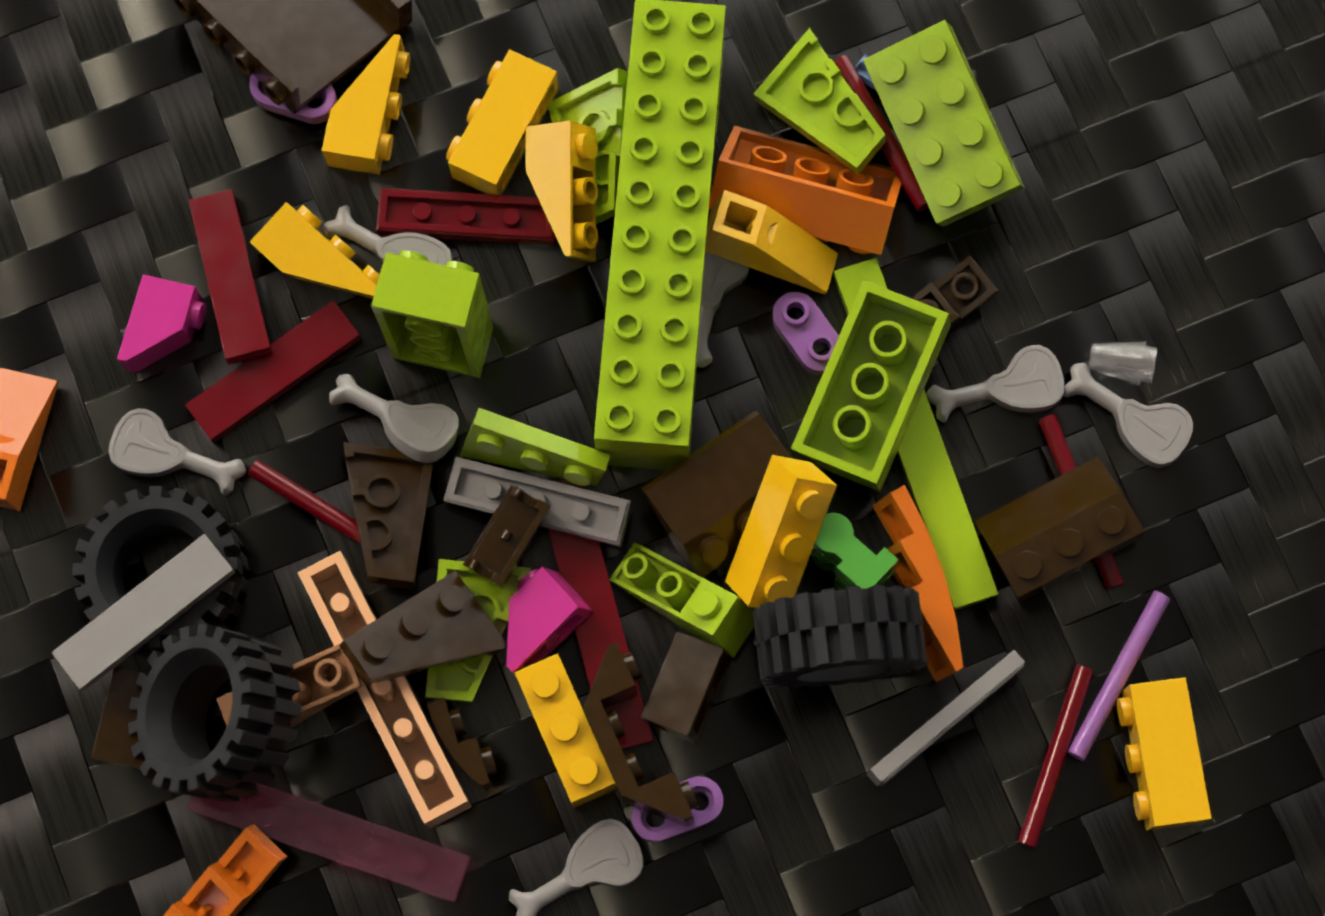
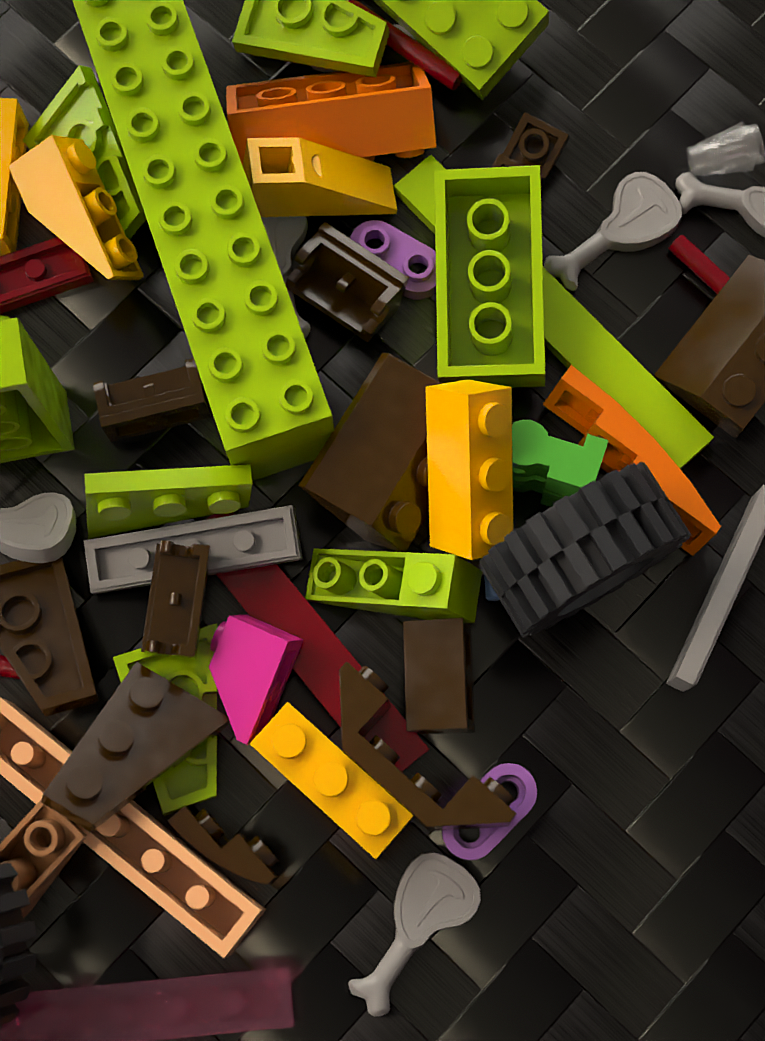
camera: 25 degrees left, 0 degrees up
none -> dark brown hinge [93,358,211,442]
none -> dark brown hinge [285,222,409,343]

